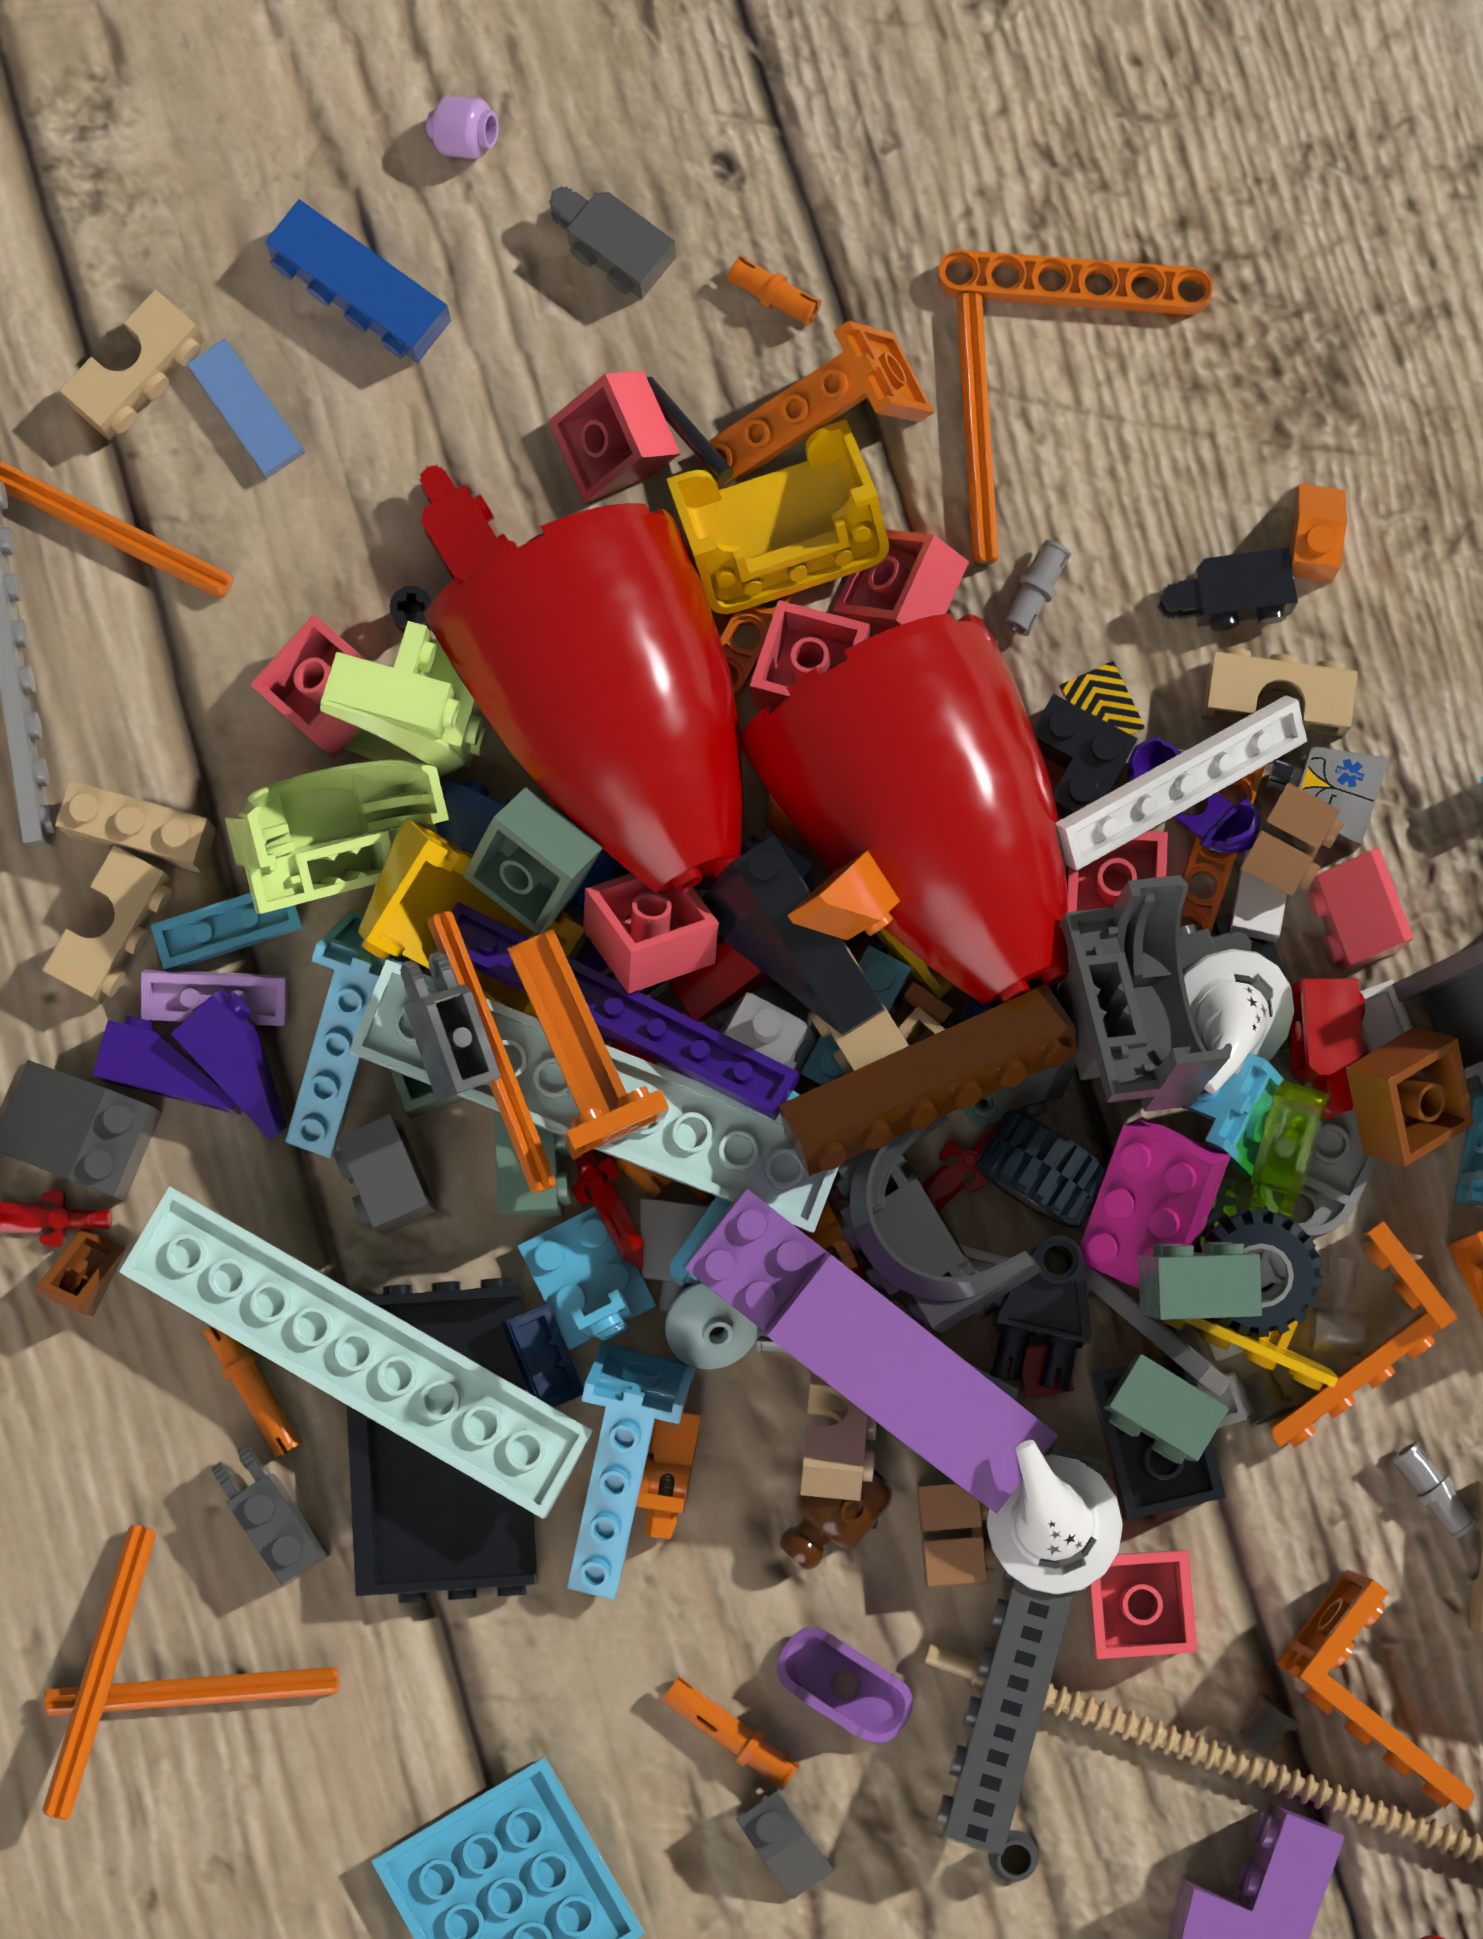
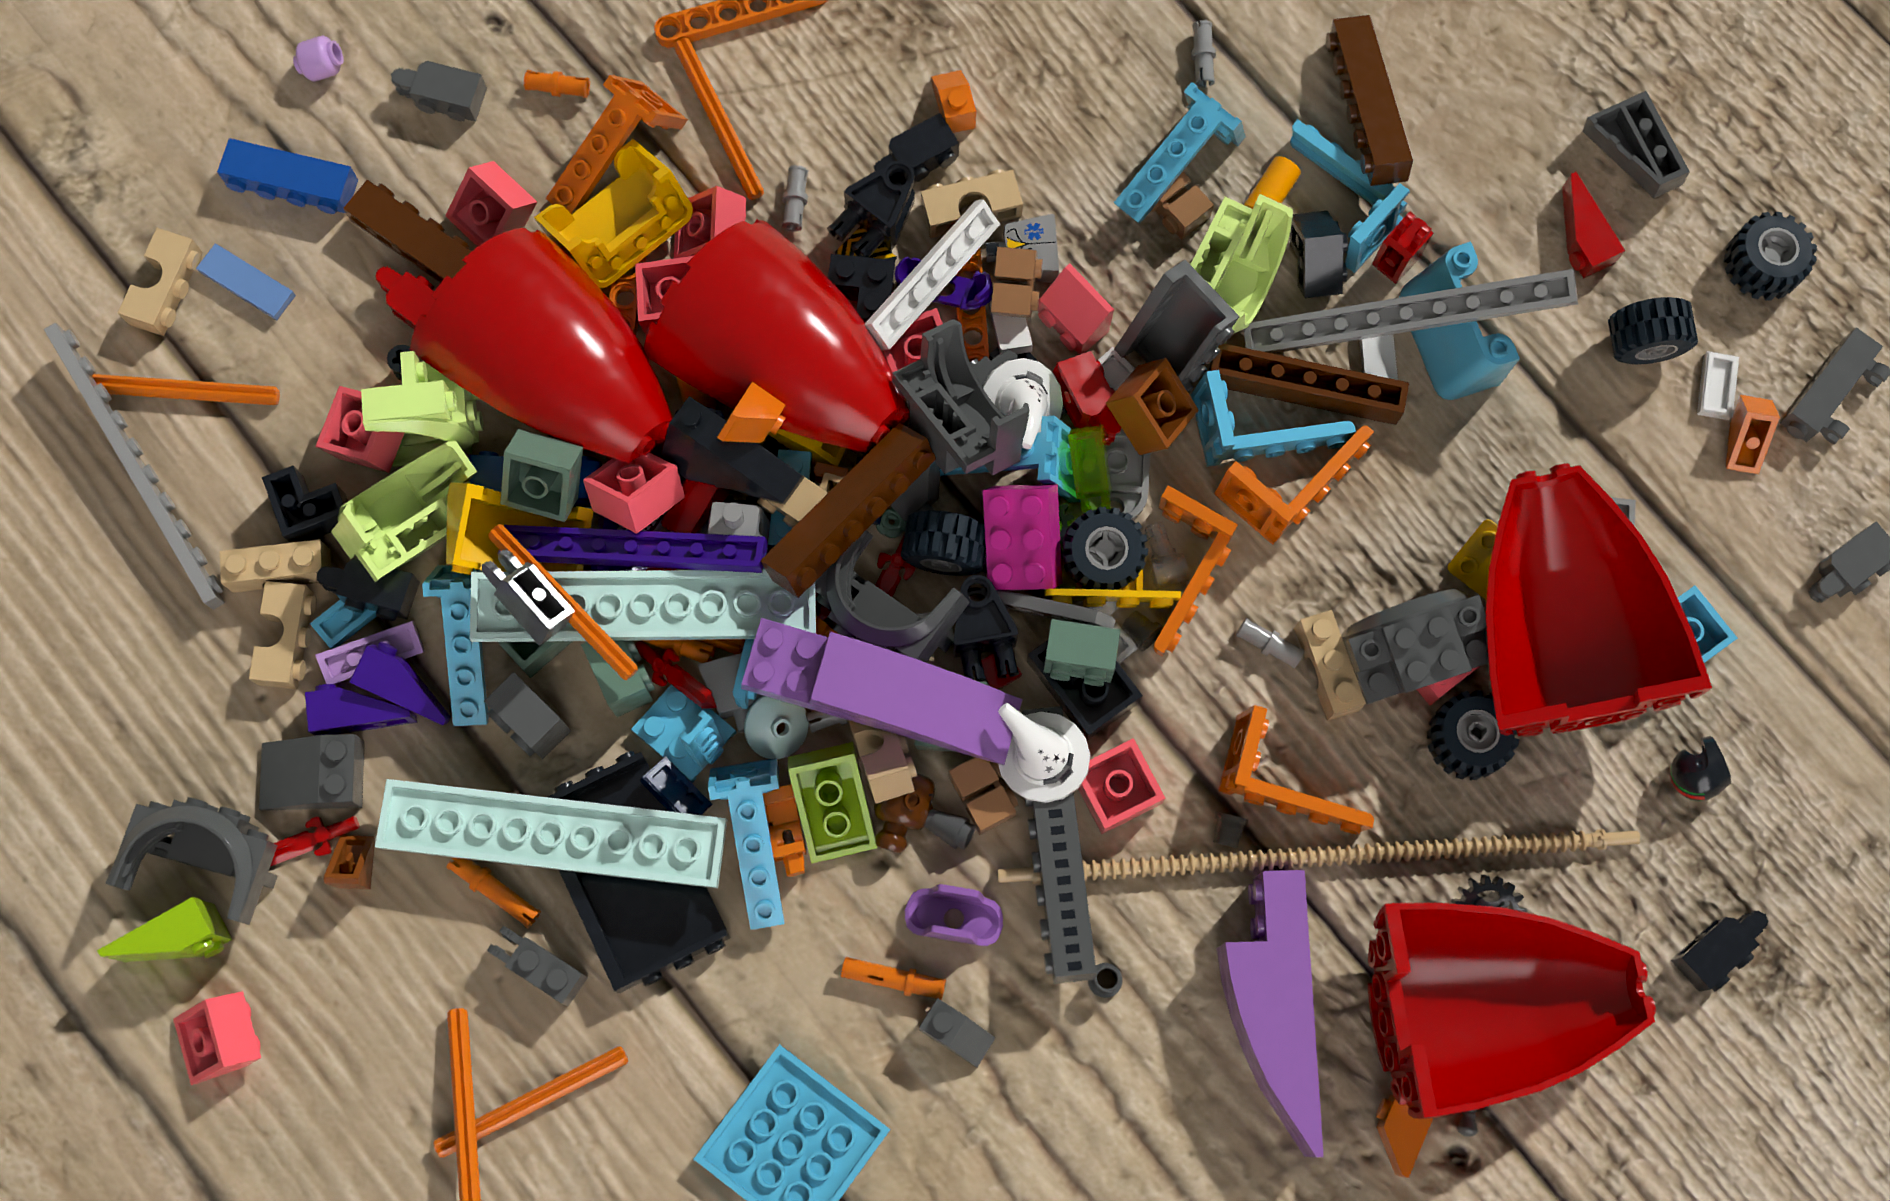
camera: 30 degrees left, 5 degrees down
orange bracket [507,929,669,1160] -> none
black bar [647,376,734,483] -> none
sand green brick [1138,1242,1262,1320] -> none
none -> black brick [262,465,348,543]
none -> black hinge [316,559,420,621]
none -> reddish brown brick [343,180,472,283]
none -> lime slope [788,742,877,864]
none -> black piece [827,161,915,258]
none -> dark grey cone [924,809,976,850]

